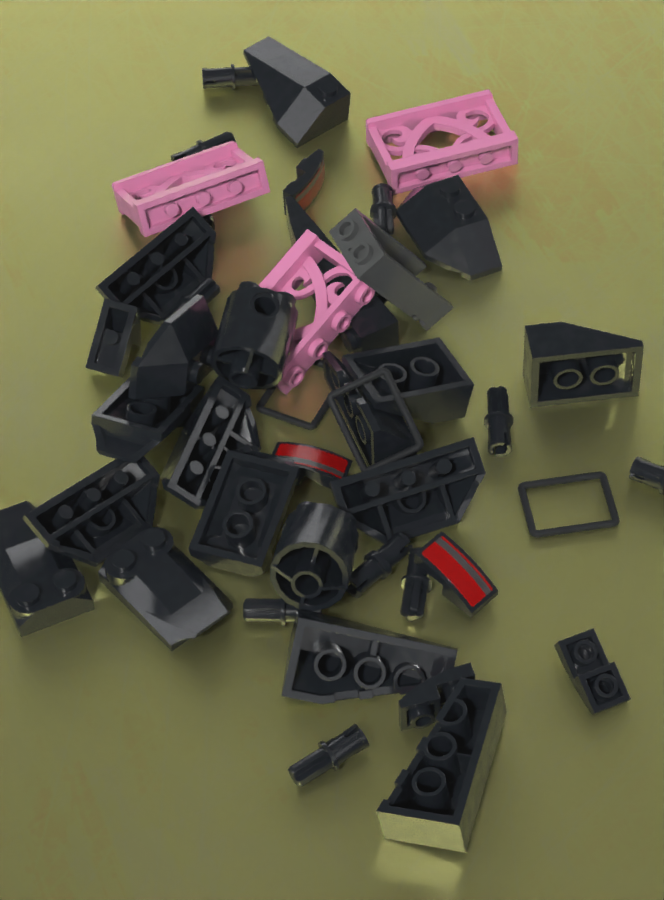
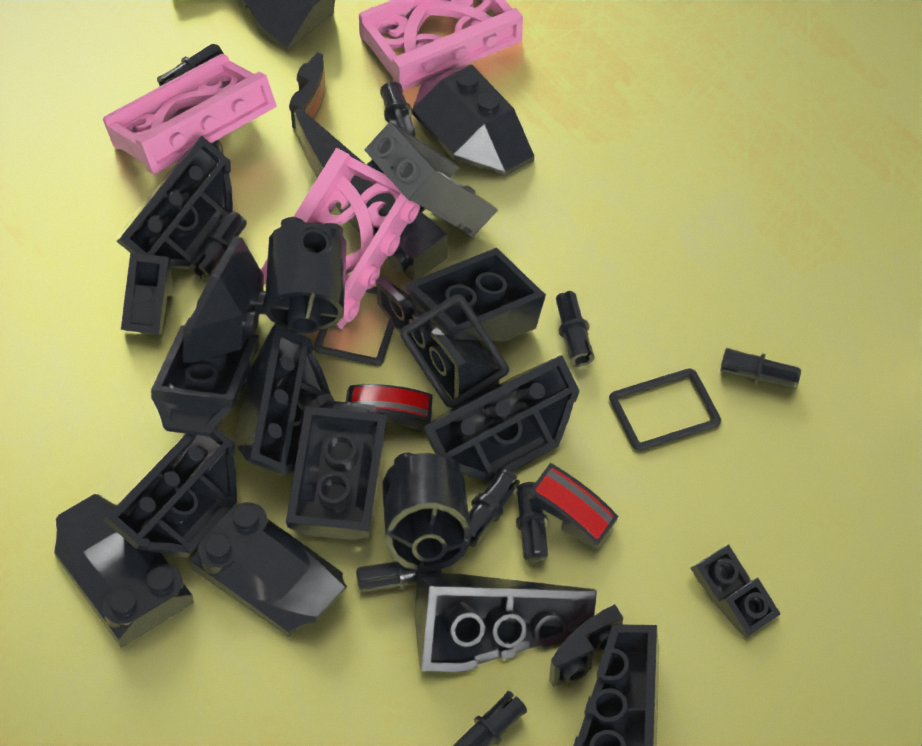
camera: 15 degrees left, 5 degrees up
black slope [523,322,644,408] -> none

